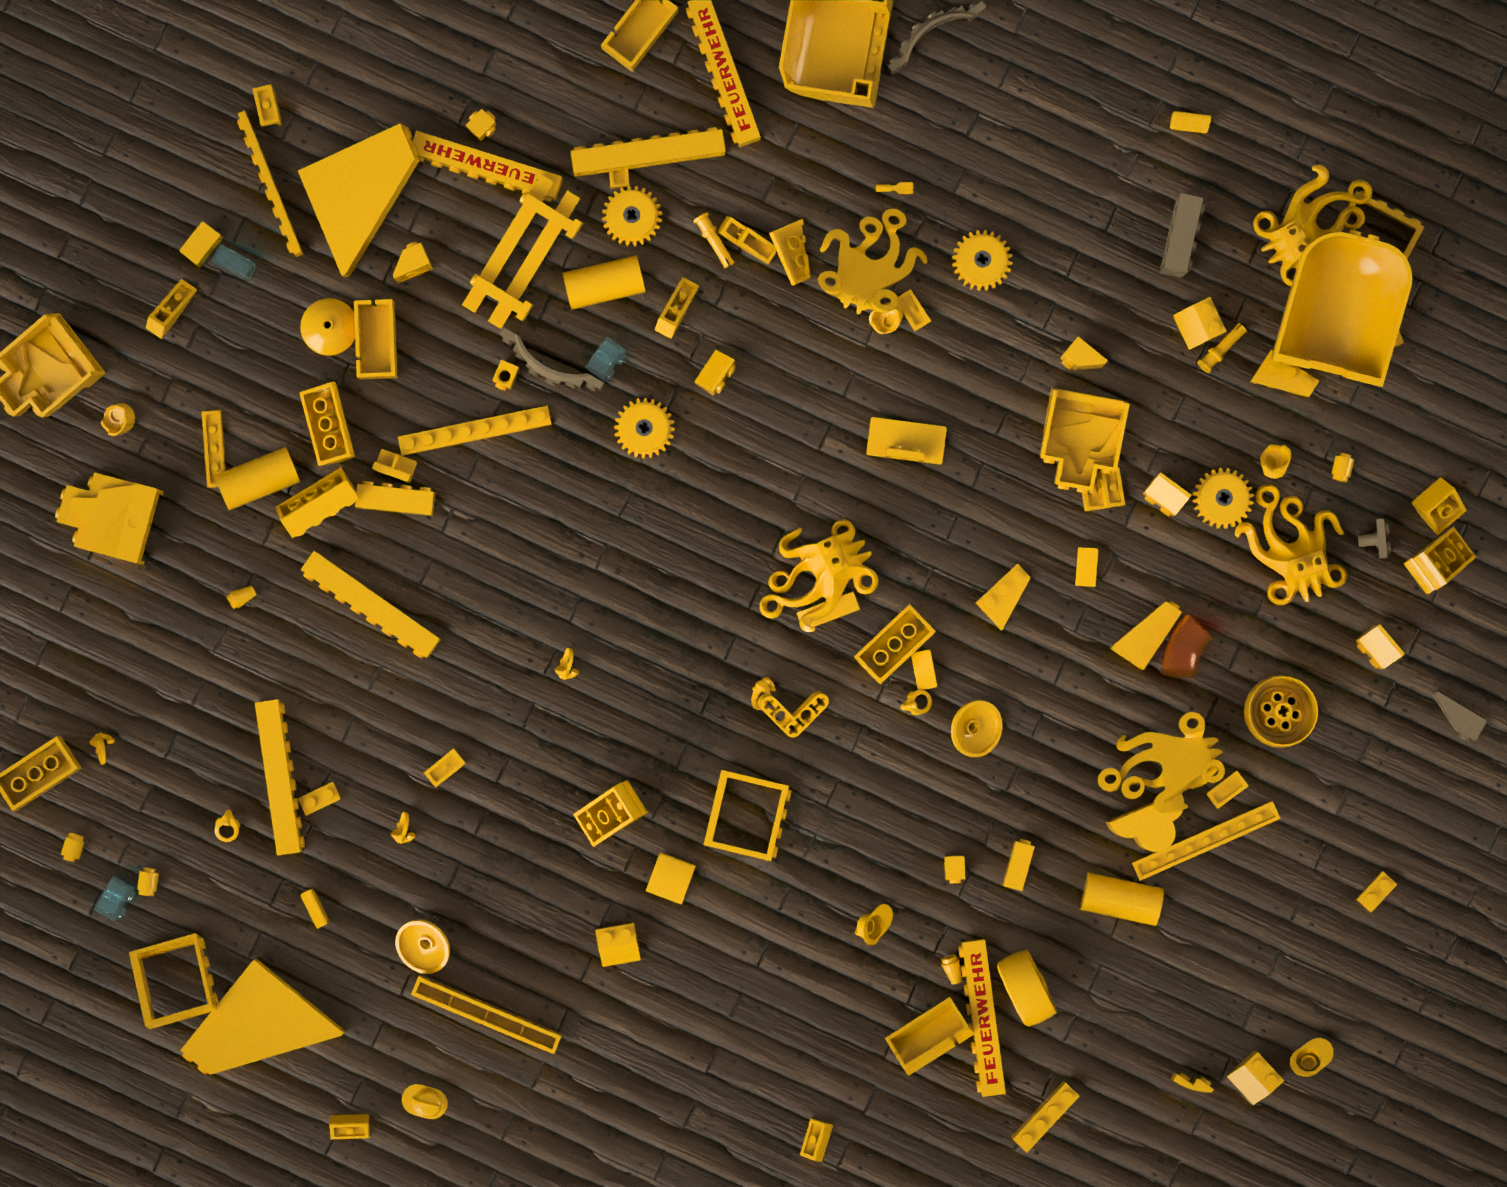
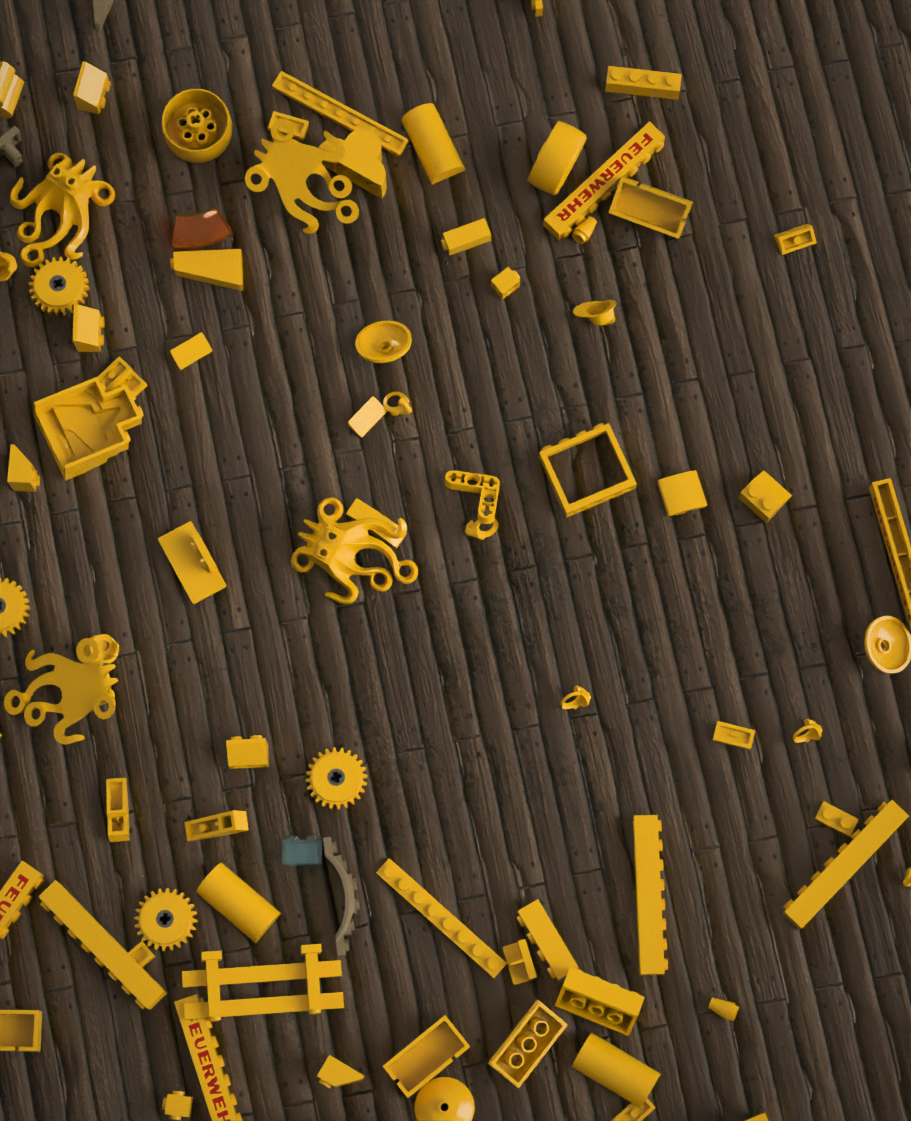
camera: 125 degrees left, 10 degrees down
yellow brick [492,360,520,391] -> none
yellow brick [573,780,648,847] -> none
yellow pin [693,212,735,269] -> none
yellow wing [769,219,811,286] -> none
yellow brick [854,604,936,685] -> none
yellow plate [898,289,931,332] -> none
yellow wing [976,564,1031,631] -> none

